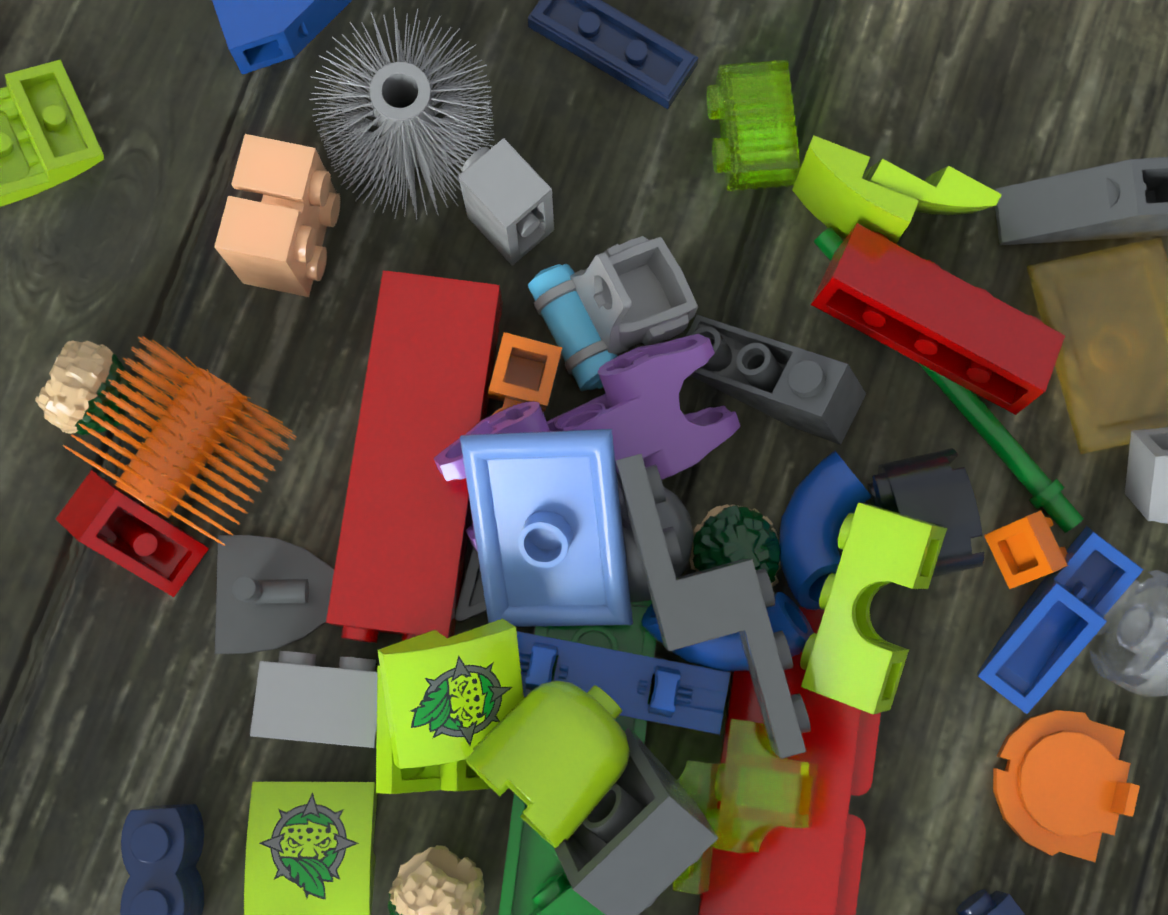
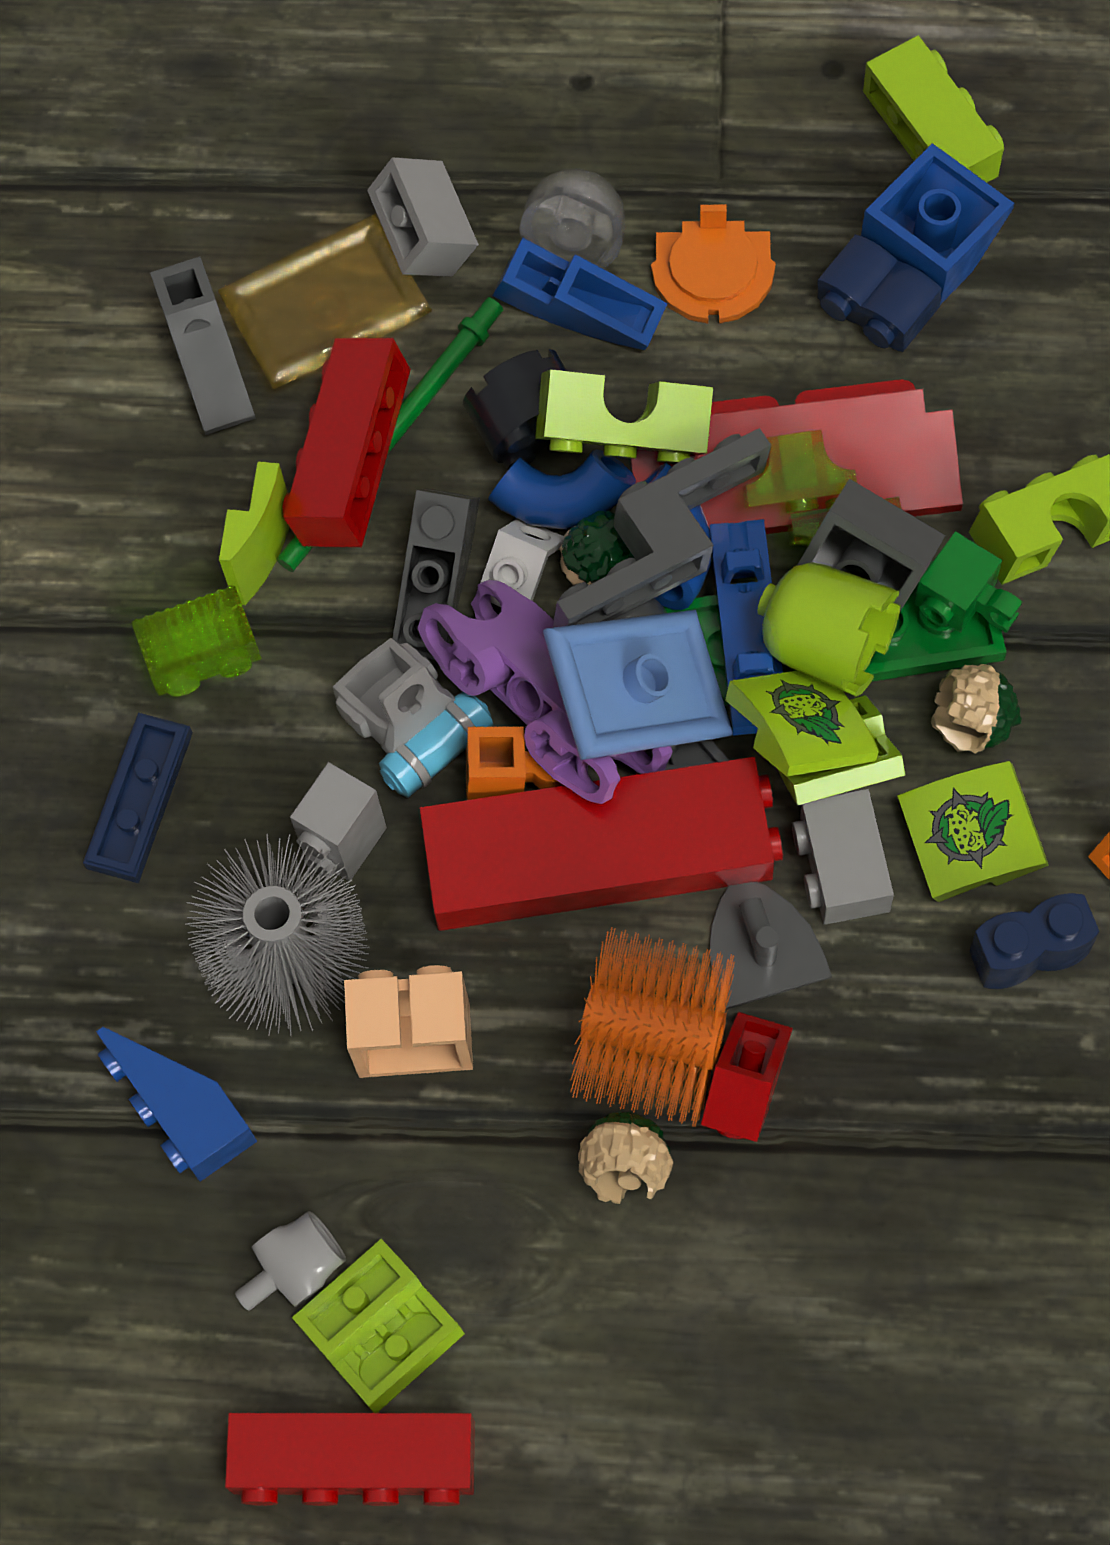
camera: 100 degrees left, 10 degrees down
lime slope [862,159,1002,215] -> none
orange tile [984,510,1068,589] -> none
none -> light grey piece [235,1211,346,1311]
none -> white bracket [481,519,564,607]

